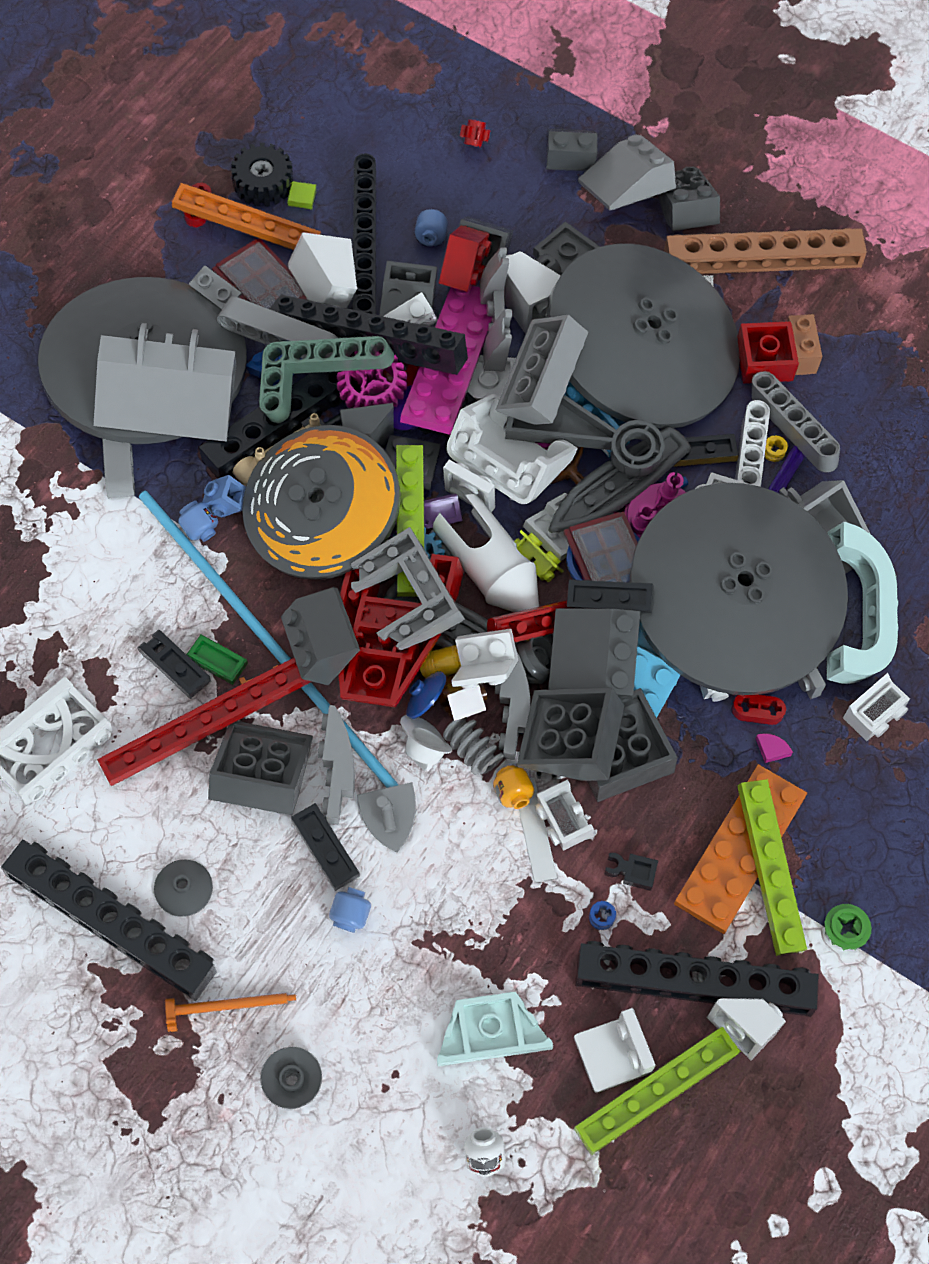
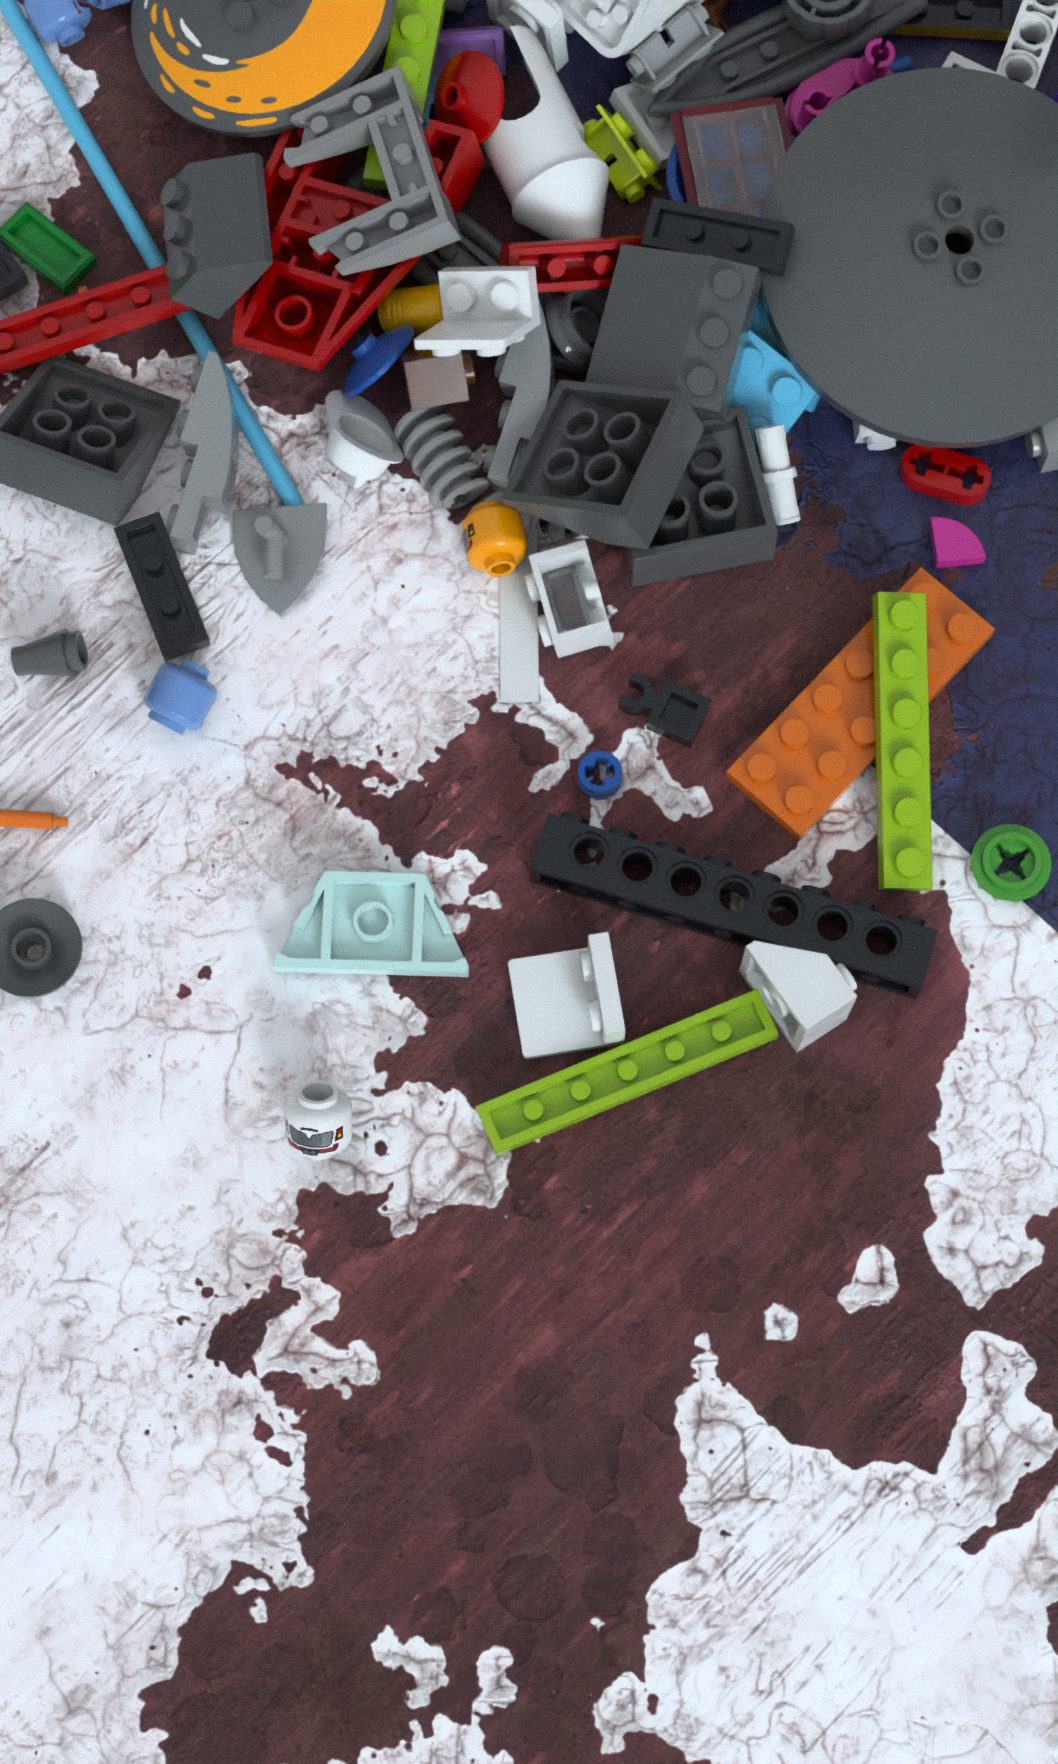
camera: 15 degrees right, 10 degrees up
none -> dark grey cone [11,628,88,677]
none -> red dish [433,50,505,145]
none -> light grey hinge [626,3,724,94]
none -> white pin [754,424,801,525]

